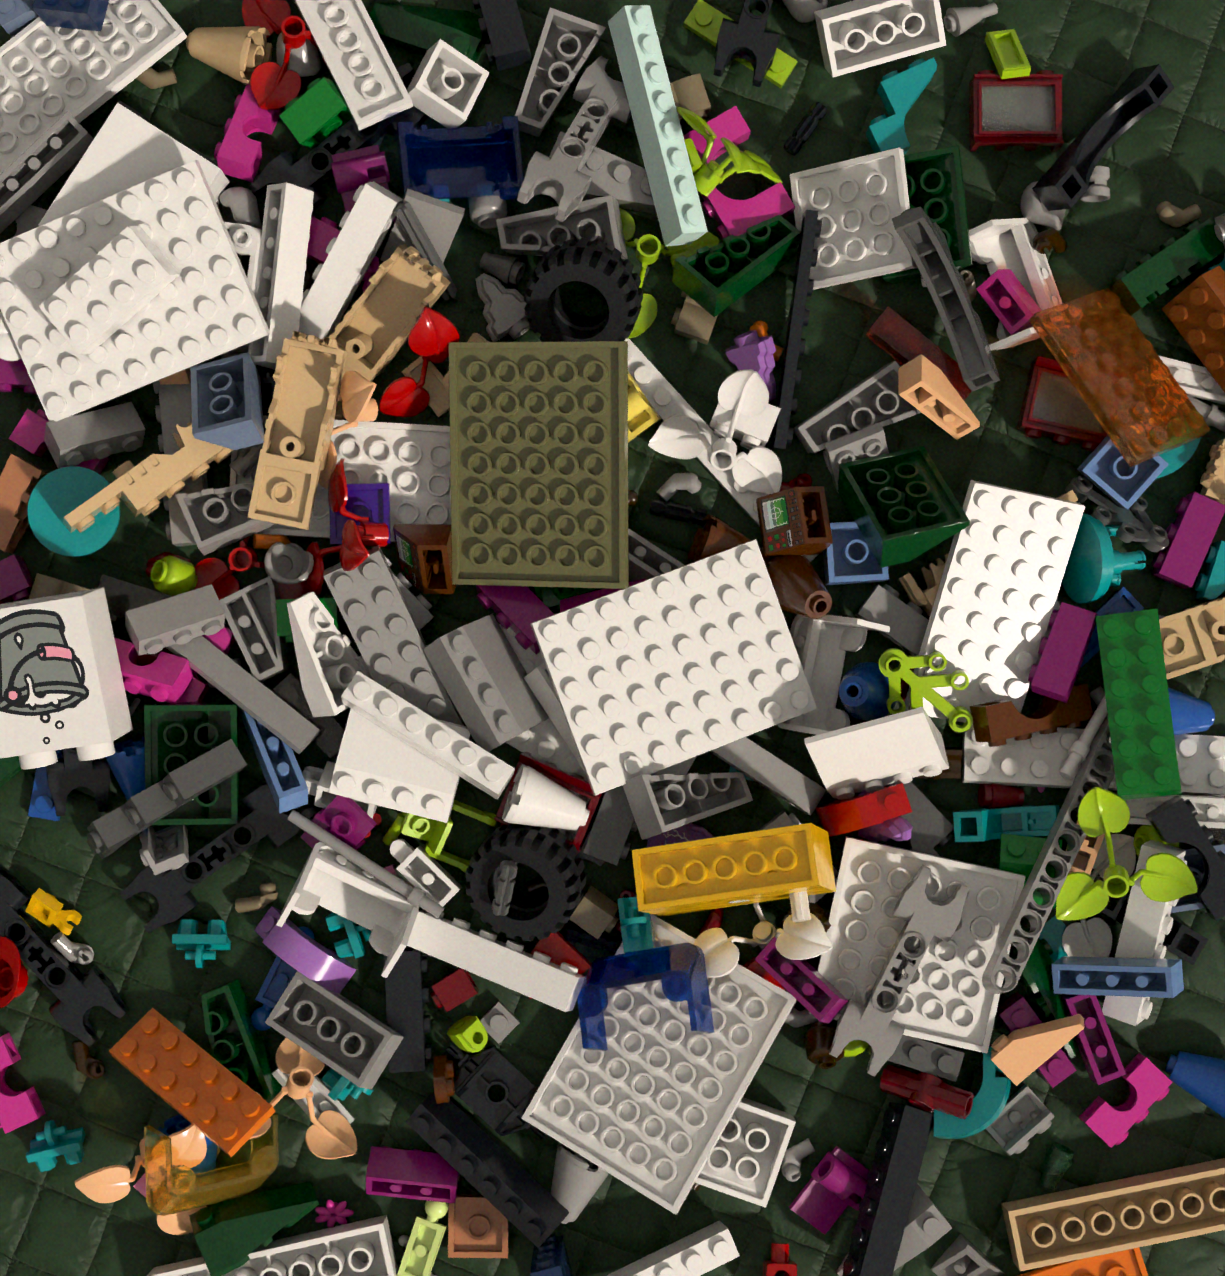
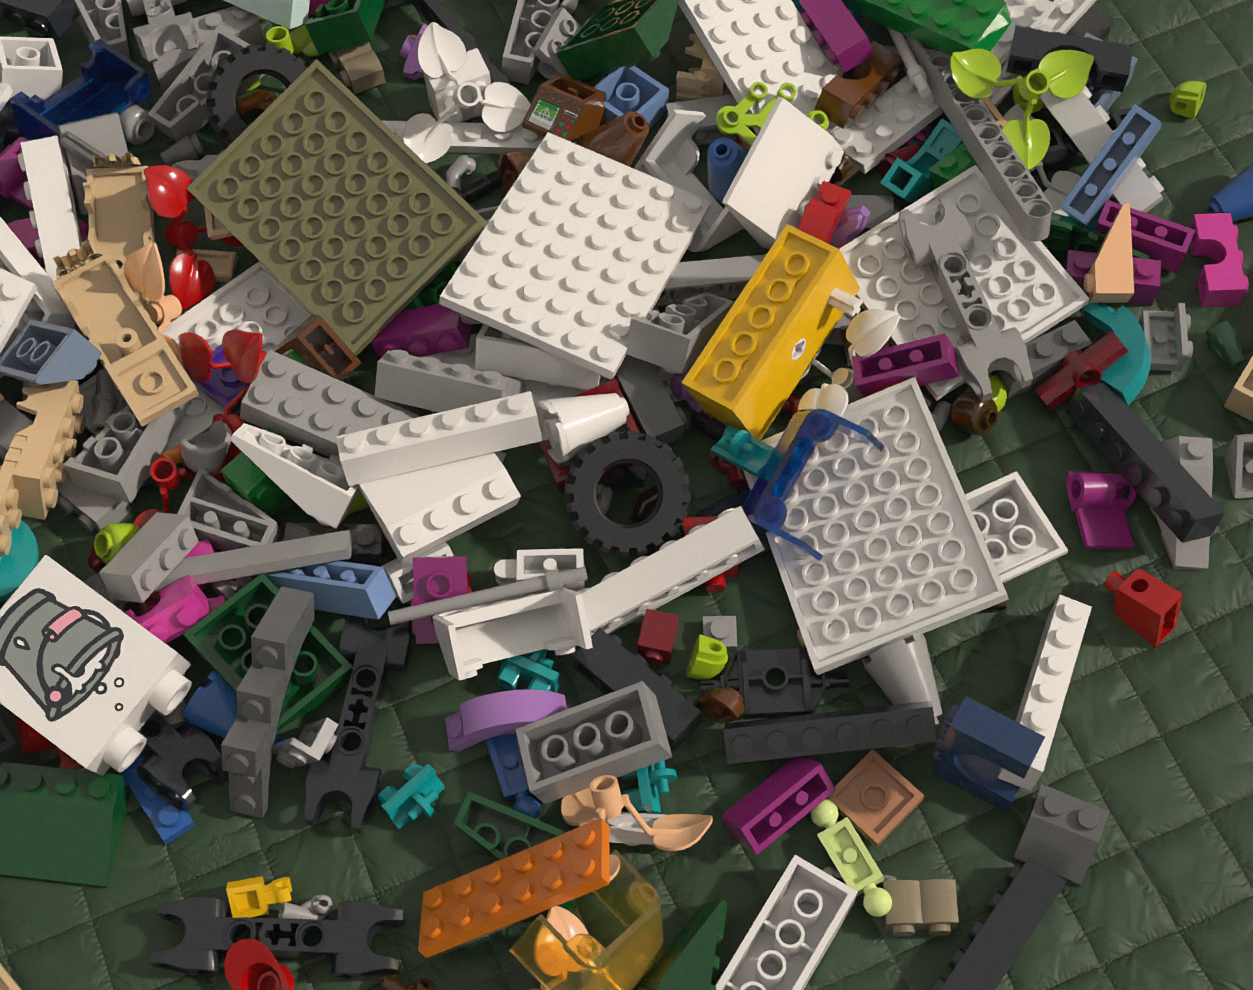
camera: 40 degrees left, 25 degrees down
dark tan arm [235,882,278,913] -> none
dark pink plant [315,1200,354,1228] -> none
lime piece [383,800,497,873] -> none
dark grey axle [491,860,518,916] -> none
dark tan brick [570,886,619,939] -> none
light grey arm [781,1138,815,1182] -> none

